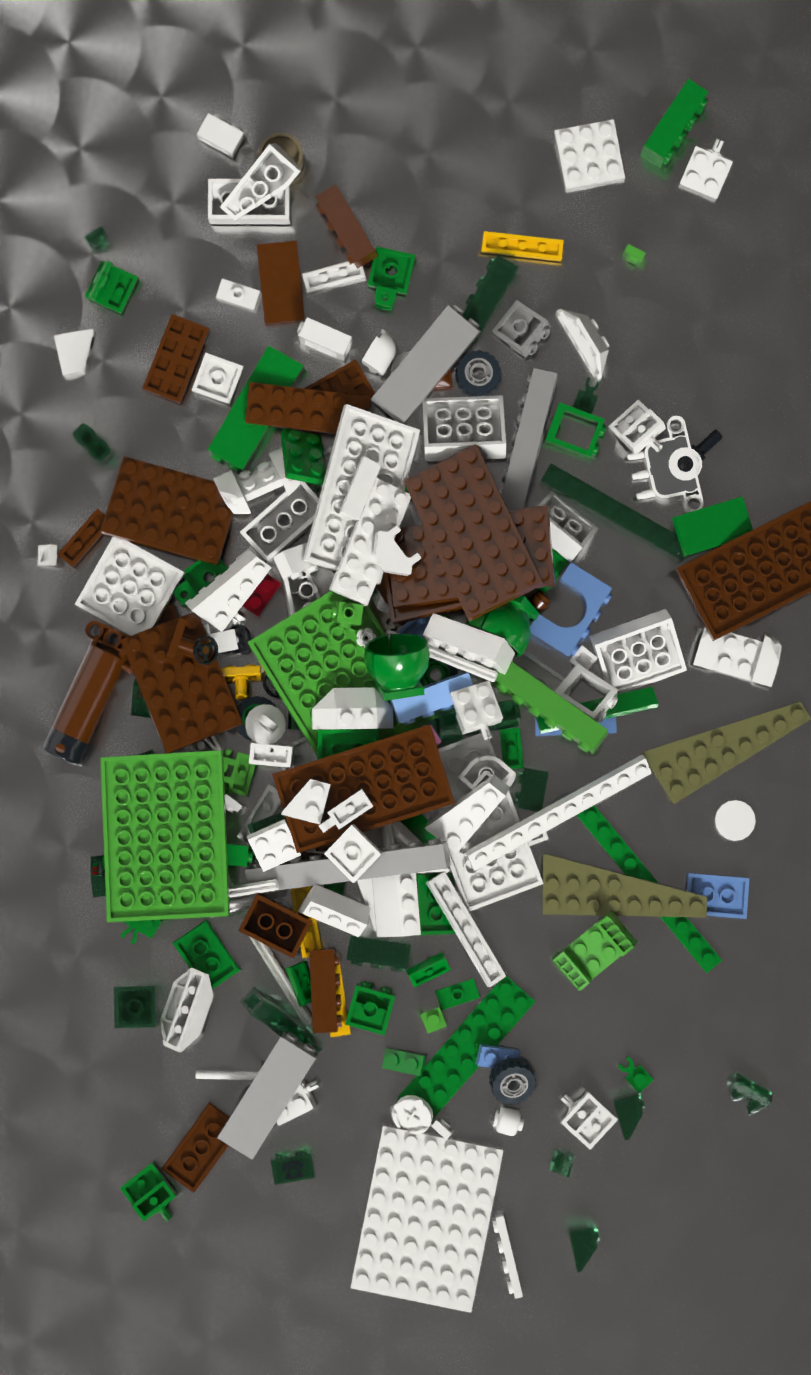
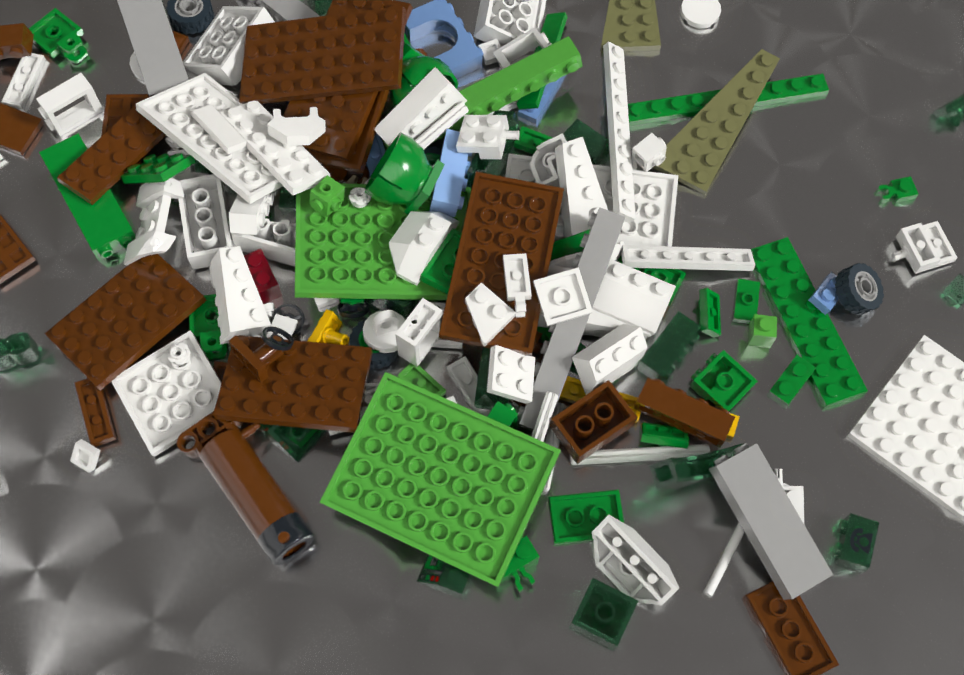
camera: 60 degrees left, 20 degrees down
white plate [192,352,244,405] -> none
white brick [362,329,396,376] -> none
white tile [392,1095,433,1135] -> none
white plate [431,1118,452,1140] -> none
white head [493,1107,524,1136] -> none
bright green plate [553,910,638,991] -> none
clear green slope [612,1092,645,1140] -> none
medium blue plate [686,873,750,919] -> none
none -> white plate [168,343,191,365]
none -> white brick [632,133,667,172]

